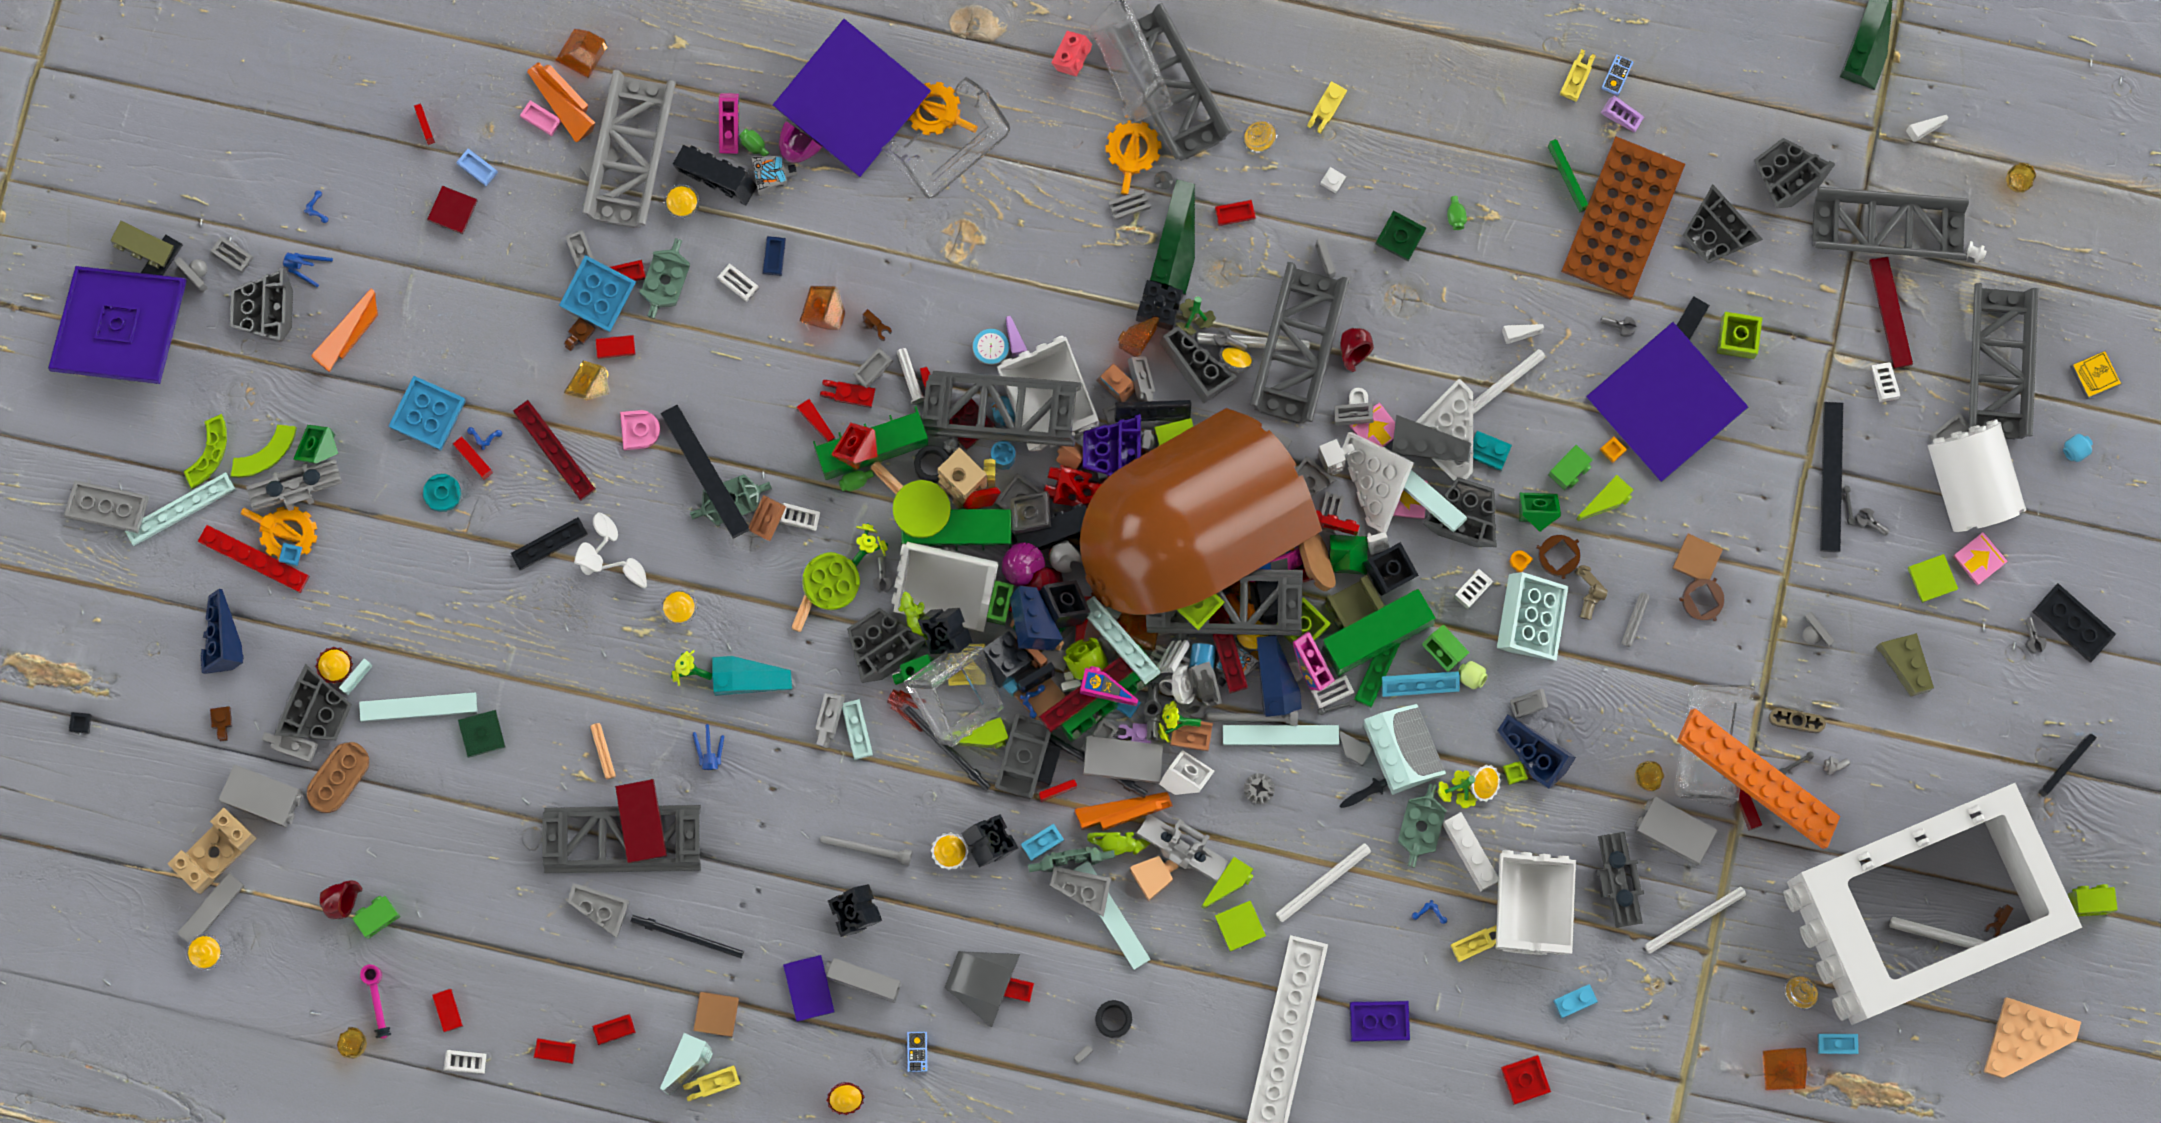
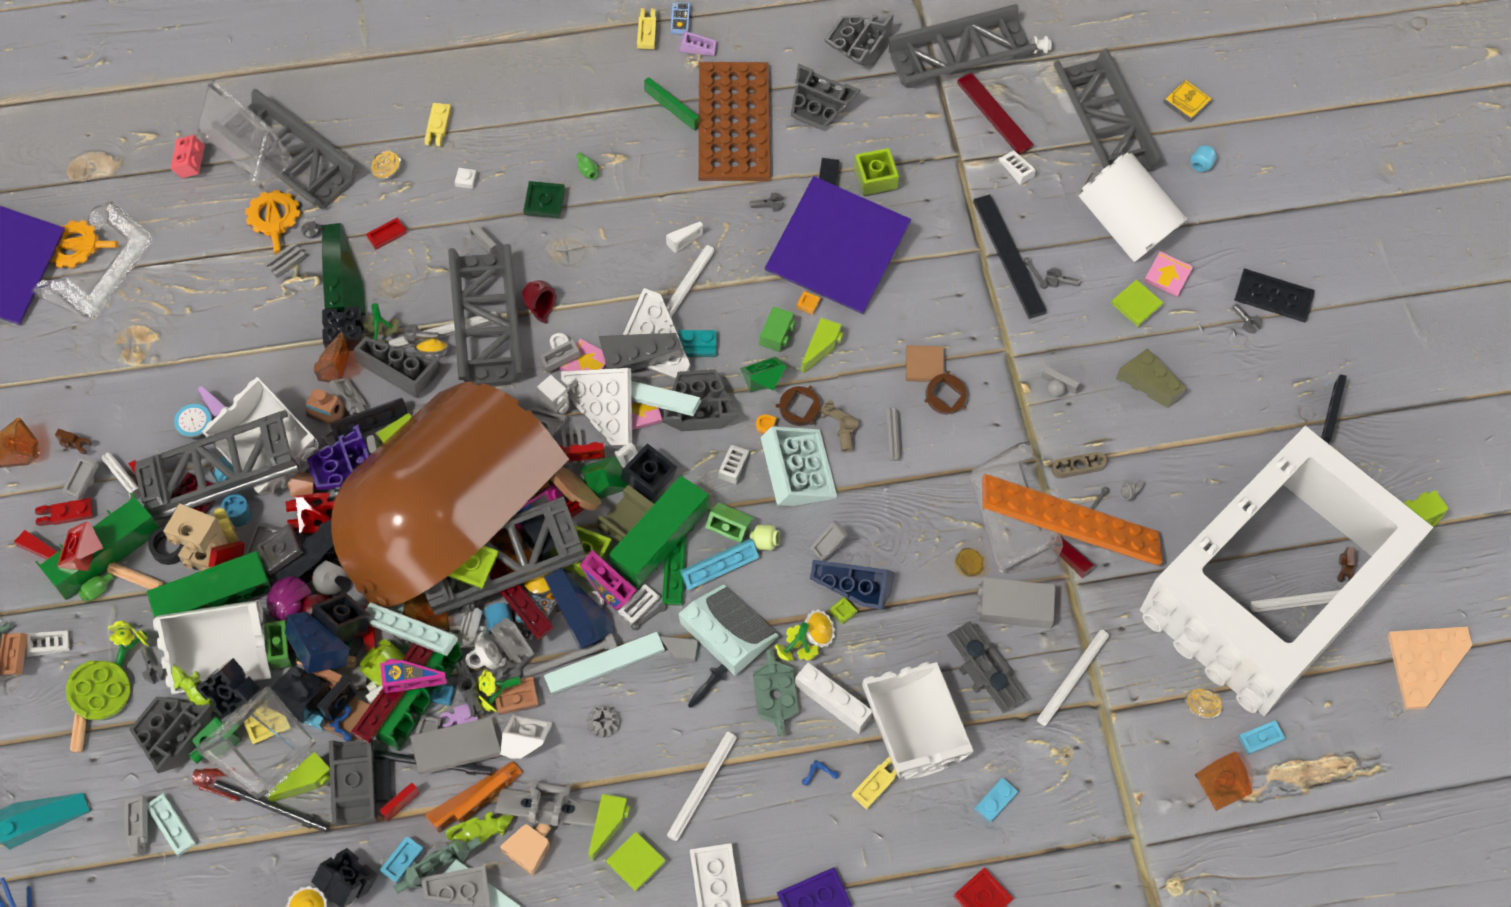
camera: 20 degrees left, 15 degrees down
lime tile [893,480,951,538] -> none

